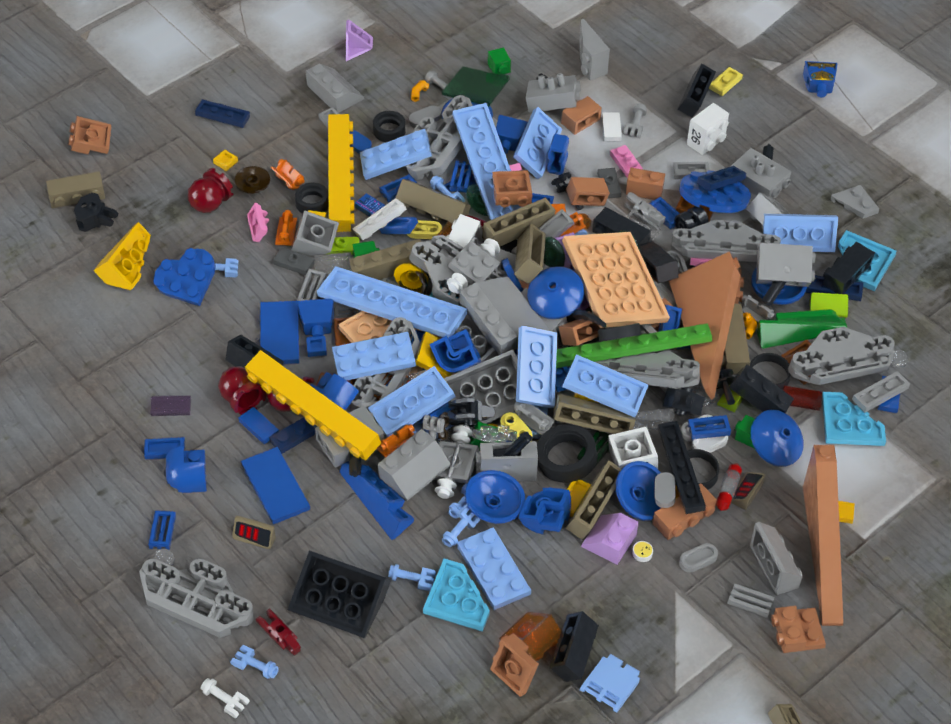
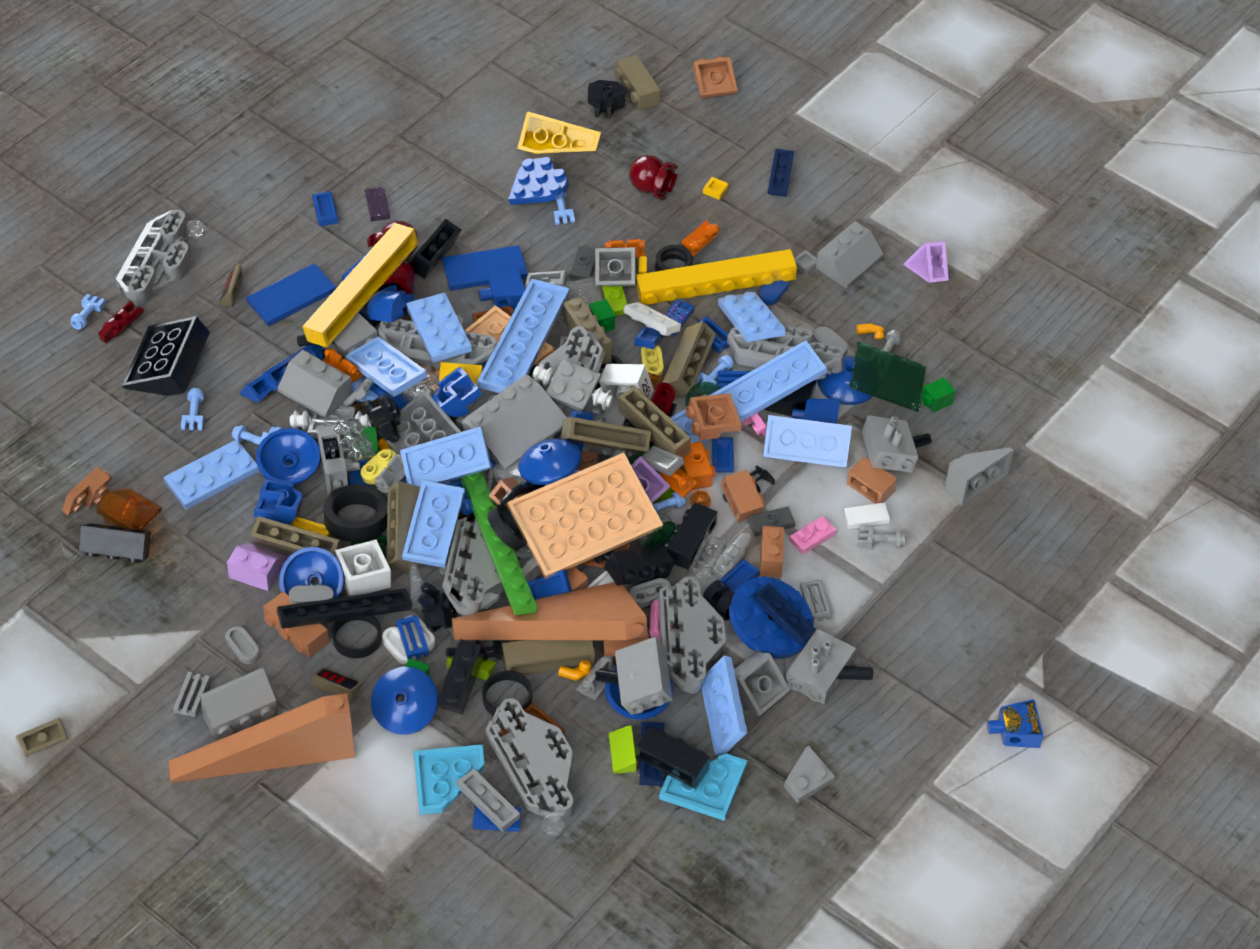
camera: 80 degrees right, 0 degrees up
blue tile [148,510,176,550] -> none
blue brick [166,446,207,493] -> none
white hinge [200,678,250,718] -> none
dark brown dish [234,166,270,194] -> none
bright pink plate [247,203,269,242] -> none
blue plate [306,336,327,357] -> none
black tyre [373,111,406,143] -> none
medium azure plate [423,558,490,632] -> none
blue brick [547,134,569,175] -> none
light blue plate [580,654,640,713] -> none
tile [632,541,653,562] -> none
black brick [677,63,716,118] -> none
white brick [687,103,729,155] -> none
light yellow plate [709,67,743,96] -> none
piece [716,463,742,511] -> none
green wedge [757,309,847,349] -> none
nougat plate [771,606,826,653] -> none
clear red tile [783,386,822,411] -> none
yellow tile [838,501,855,524] -> none

